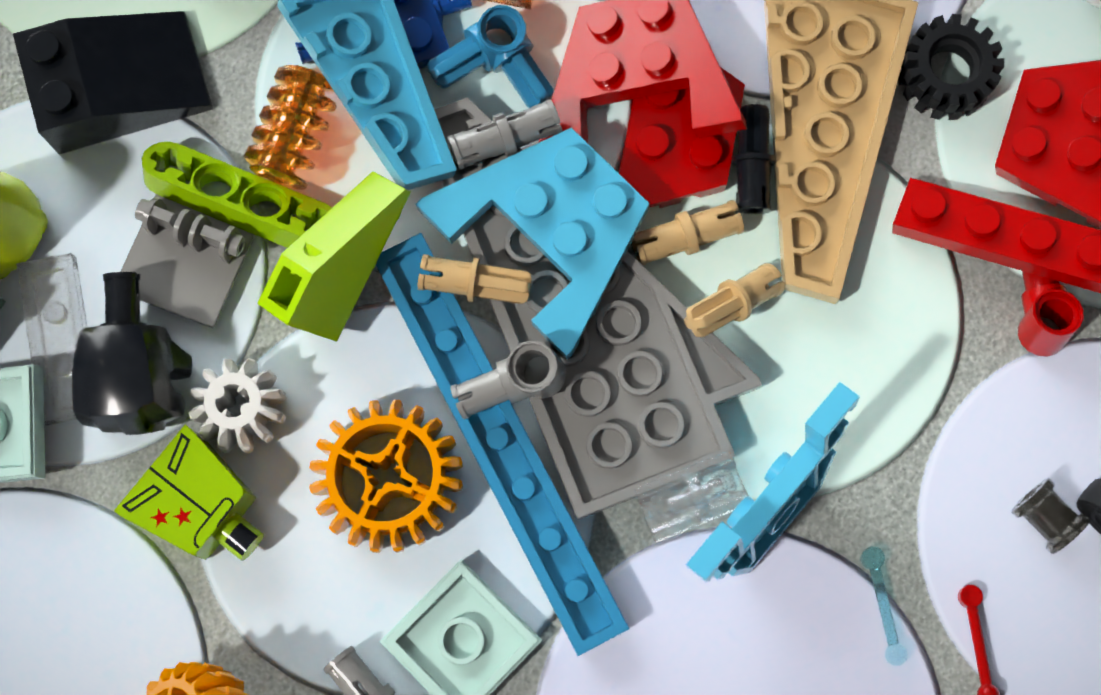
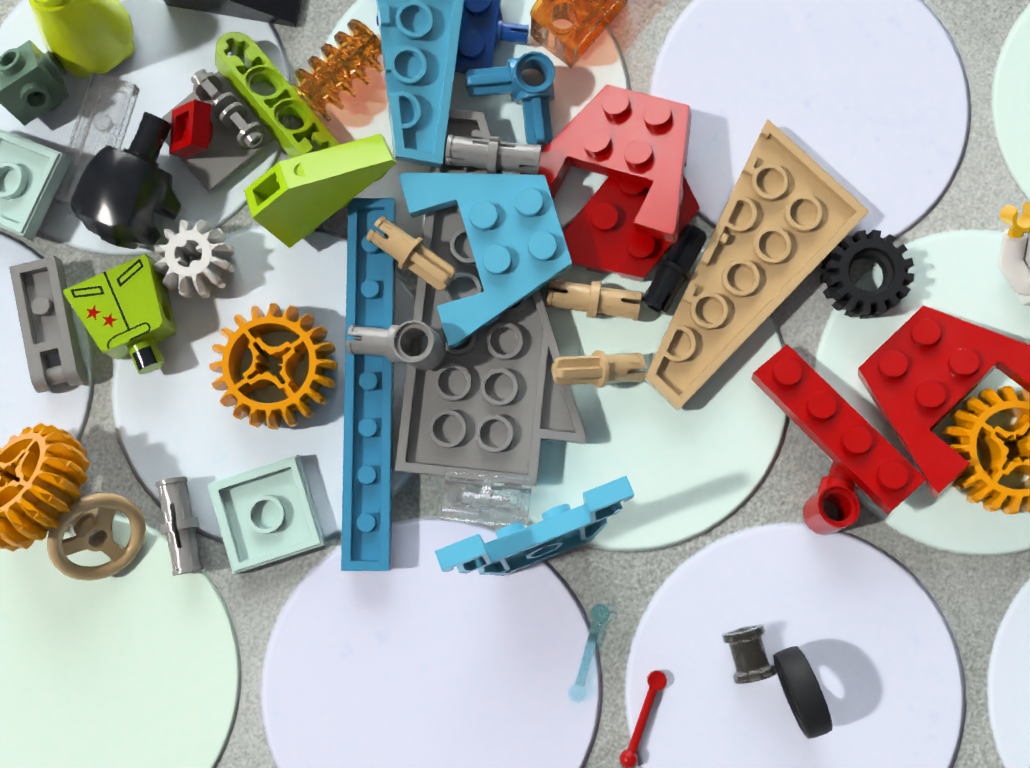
camera: 30 degrees right, 5 degrees up
none -> light grey plate [9,256,87,393]
none -> red plate [169,99,213,159]

